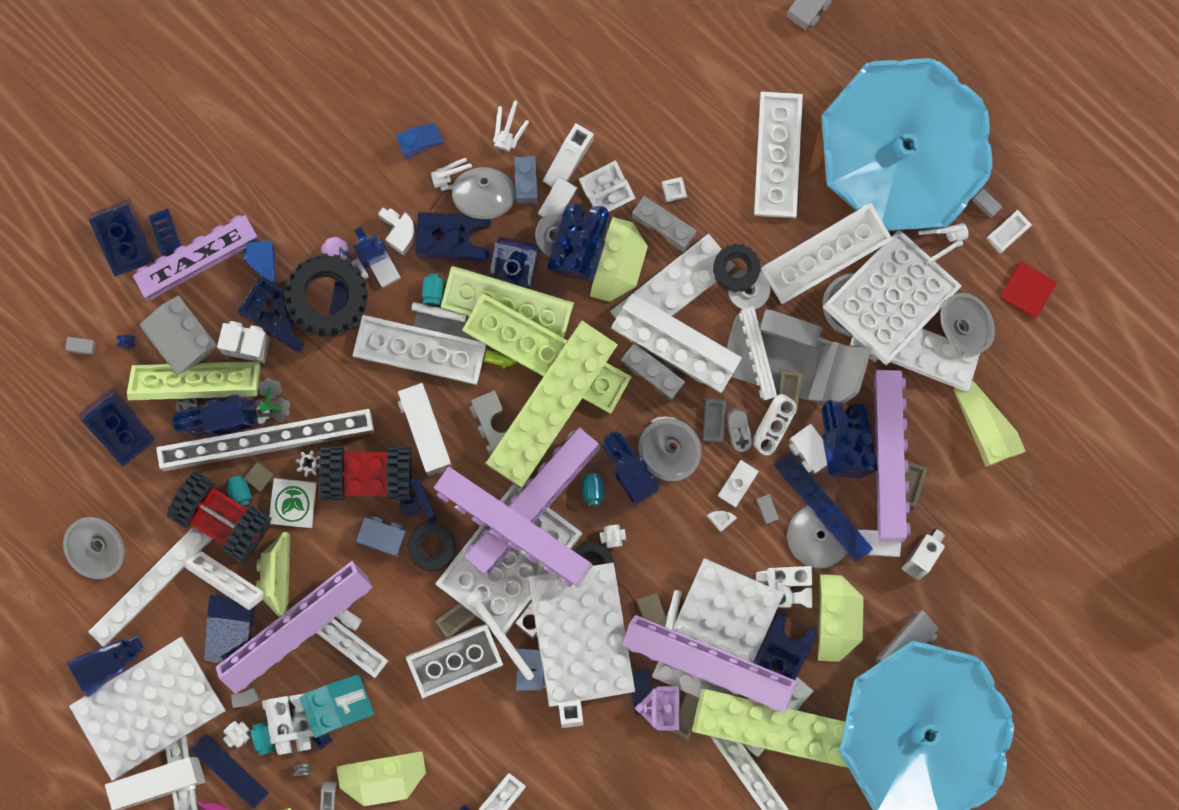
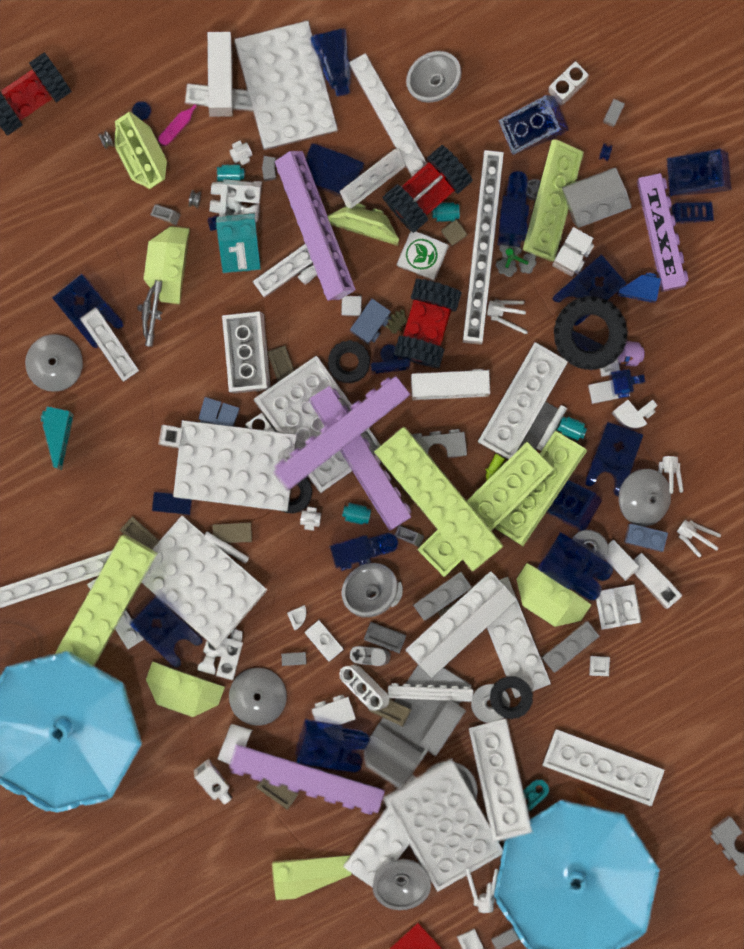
camera: 110 degrees right, 5 degrees up
clear blue tile [191,734,270,809] -> none
white gear [296,450,320,477] -> none
blue slope [396,123,444,160] -> none
white piece [464,590,534,680] -> none
lavender brick [622,615,797,713] -> none
lavender slope [635,686,680,731] -> none
clear blue tile [774,452,873,563] -> none
light grey slope [874,610,939,664] -> none
none -> flat silver piece [137,280,163,347]
none -> white tile [342,296,361,316]
none -> olive piece [385,309,407,334]
none -> light grey piece [394,525,424,547]
none -> white plant [487,299,528,334]
none -> teal plate [523,779,549,811]
none -> white piece [548,61,589,105]

